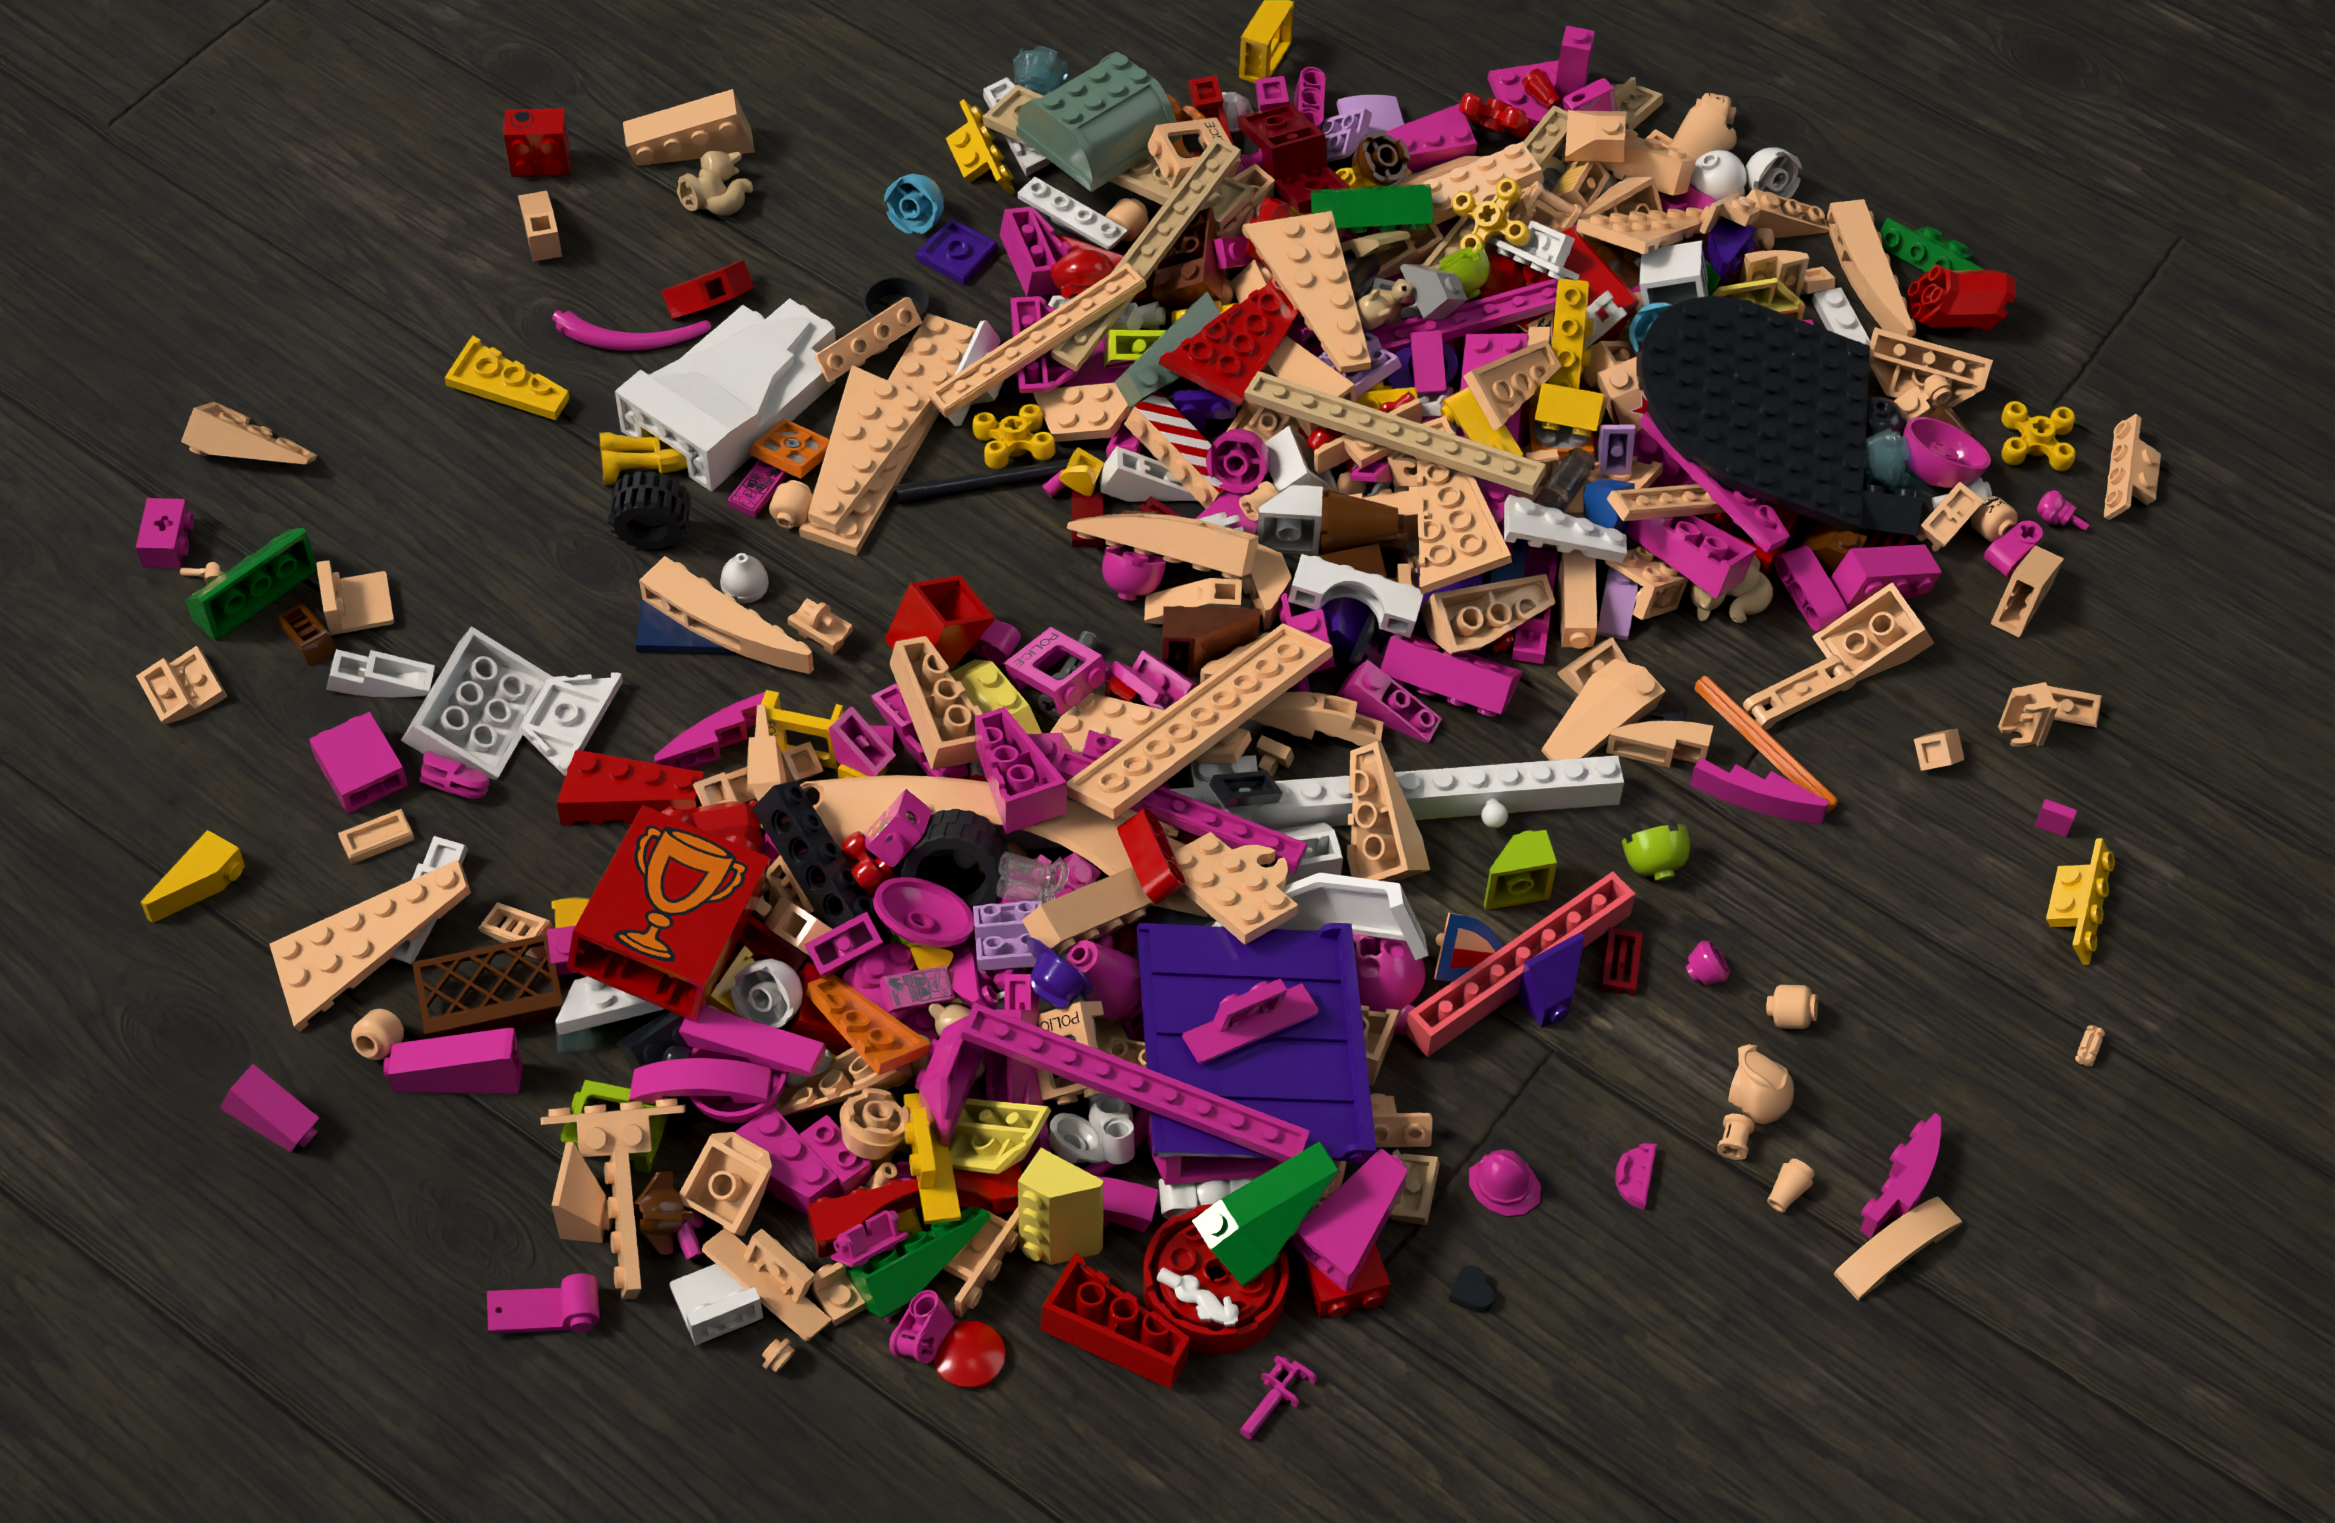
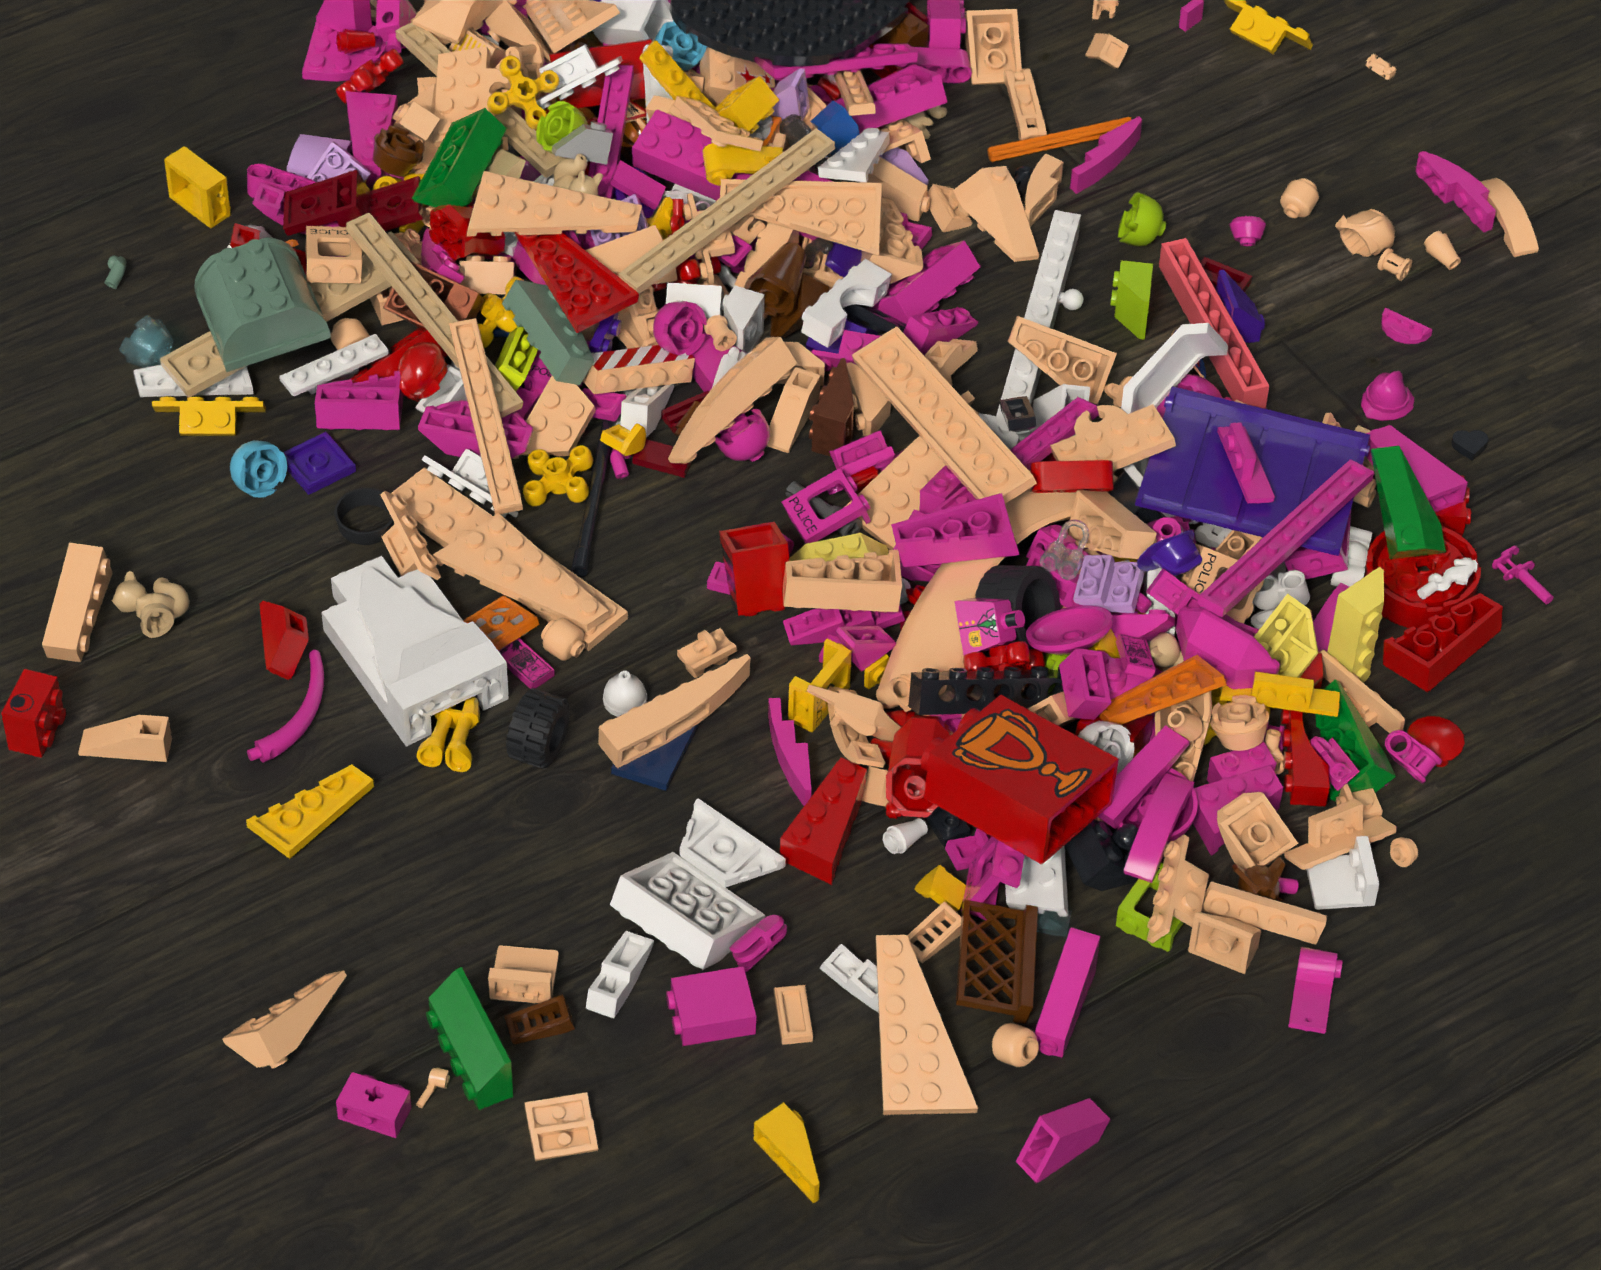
camera: 70 degrees left, 5 degrees down
none -> sand green arm [104,255,127,289]
none -> light nougat slope [392,101,440,141]
none -> light nougat cone [1168,710,1202,742]

